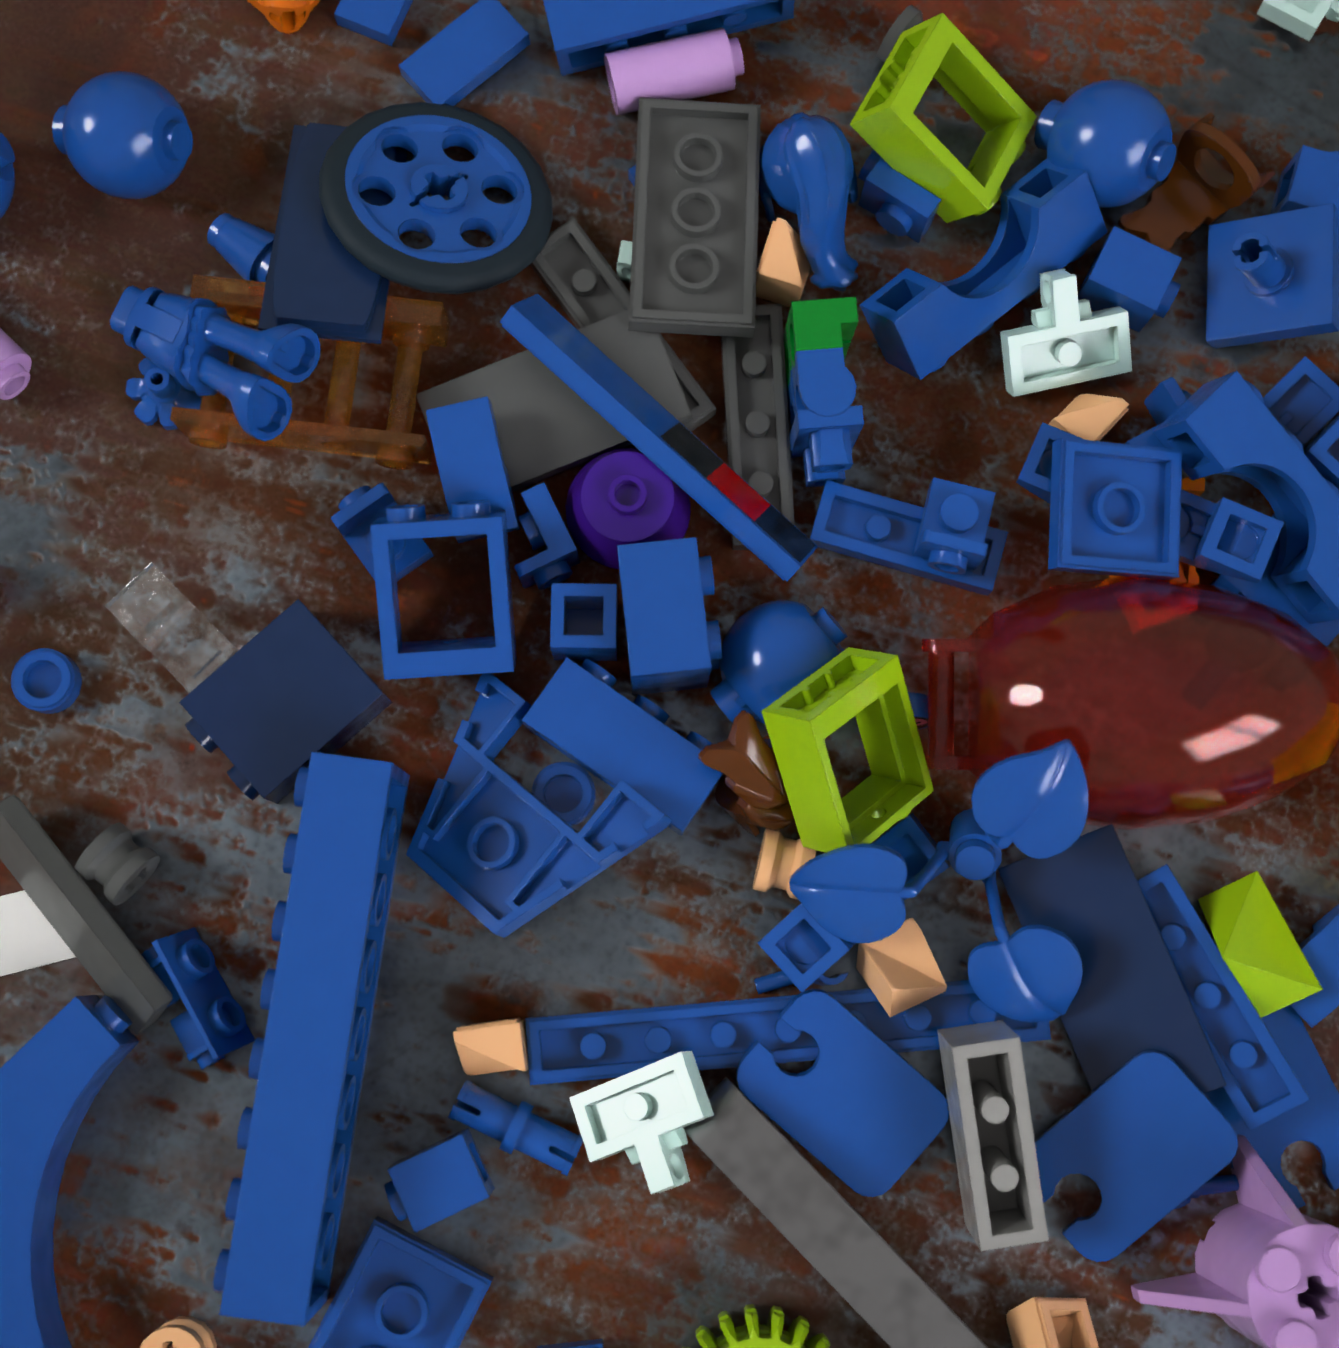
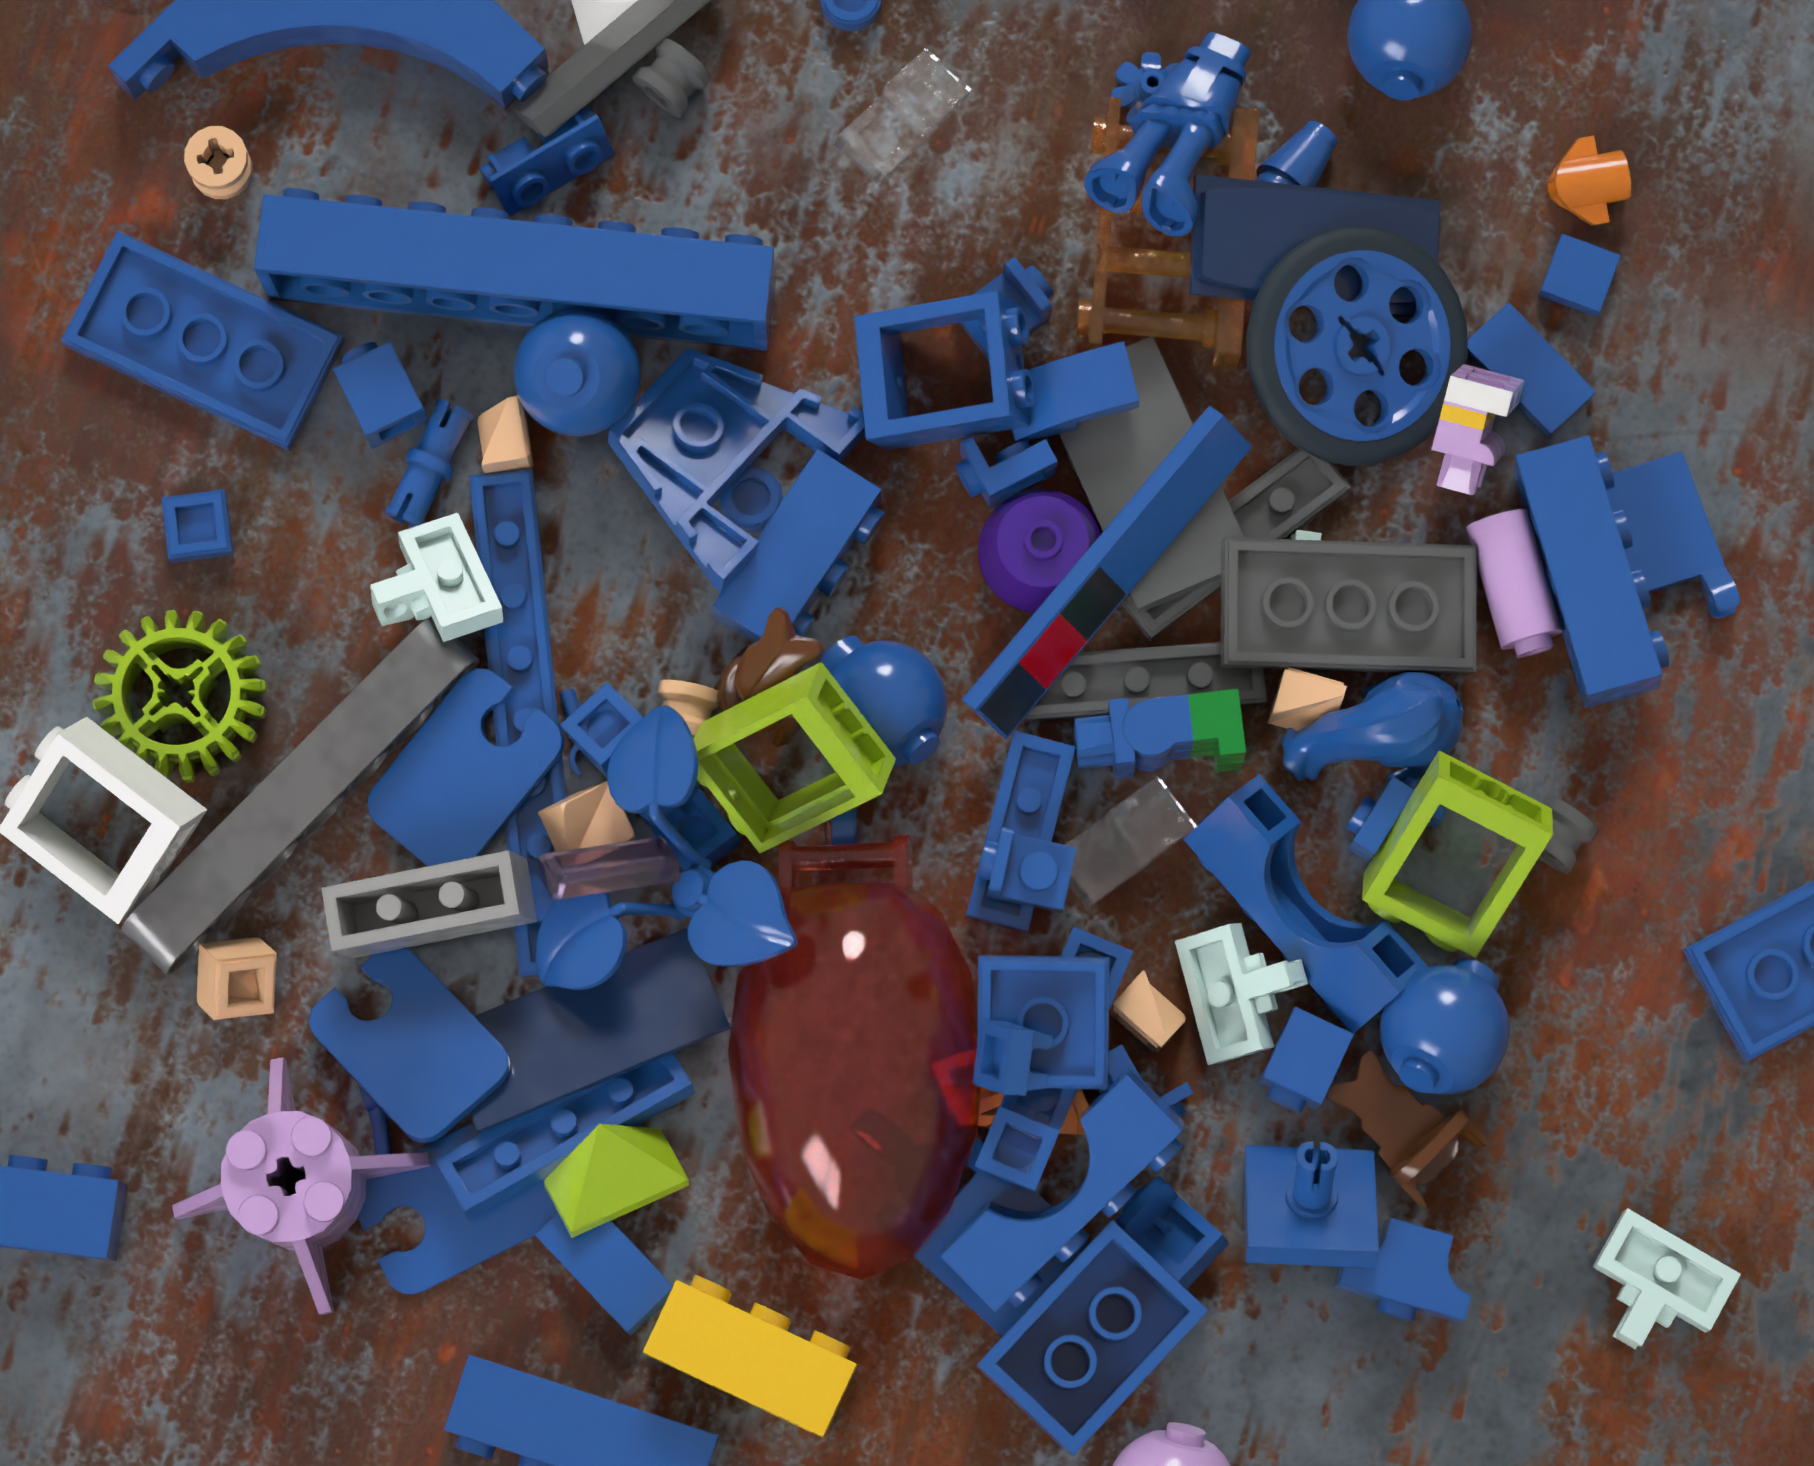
camera: 90 degrees right, 0 degrees up
dark blue brick [179,599,392,804] -> none
blue brick [550,583,618,661] -> none
blue brick [617,537,722,695] -> none
none -> blue brick [513,309,641,436]
none -> clear purple tile [538,837,680,900]
none -> blue tile [972,1019,1053,1096]
none -> clear slope [1066,776,1197,910]
none -> lavender hips [1431,364,1525,495]

